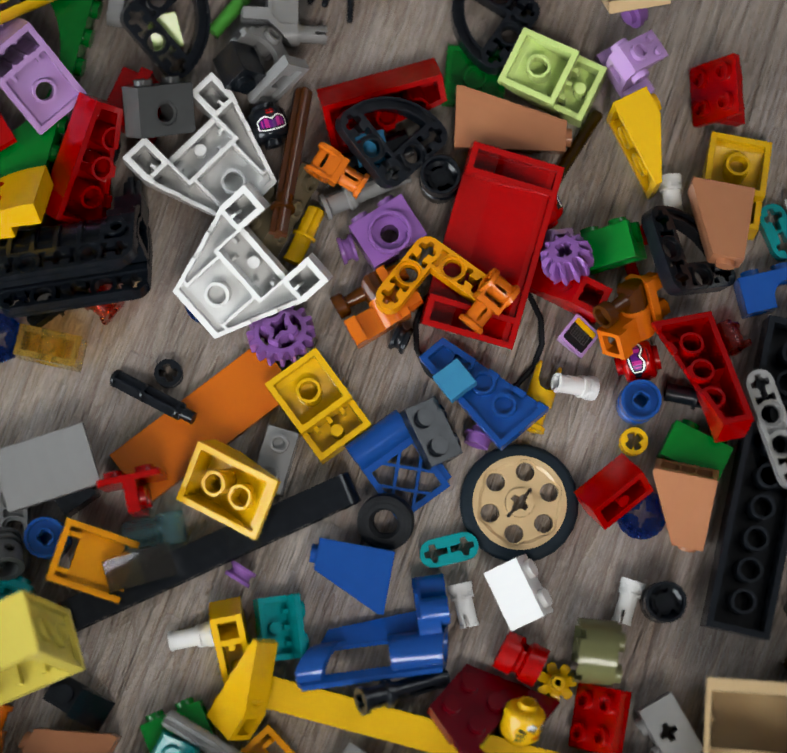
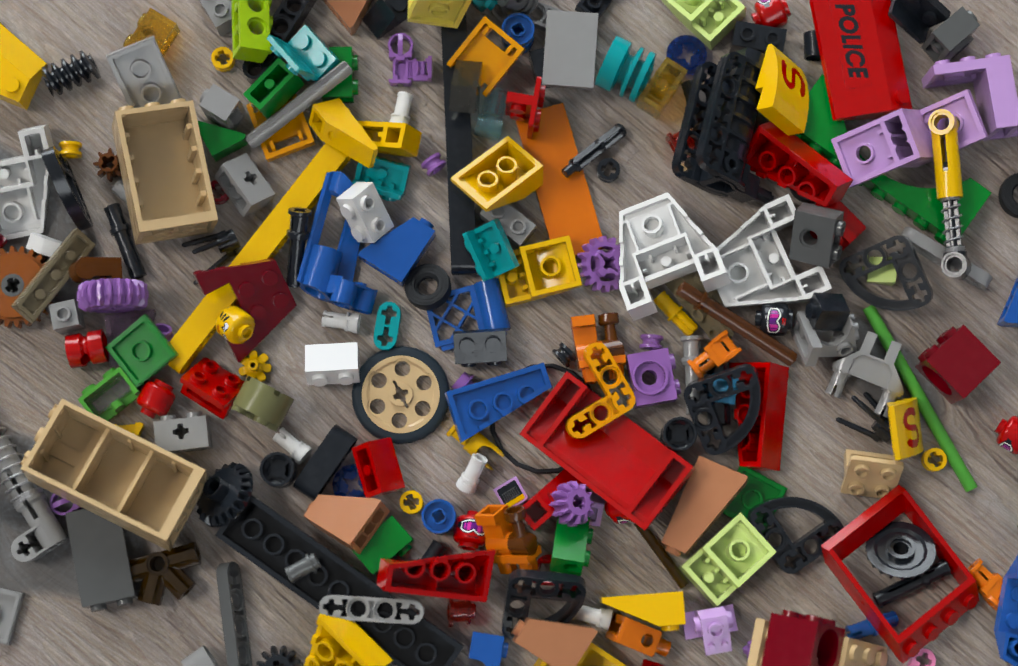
camera: 110 degrees right, 0 degrees up
dark azure tile [432,358,477,403] -> none
orange connector [458,268,520,335] -> none
red wheel [492,630,550,687] -> none
none -> black gear [197,462,253,527]
none -> dark grey pin [285,553,321,583]
none -> black beam [293,424,358,501]
none -> white brick [336,182,394,243]
none -> medium lavender piece [388,32,432,87]
none -> teal bracket [462,218,520,281]
none -> teal wheel [595,36,657,103]
none -> orange torso [605,613,671,657]

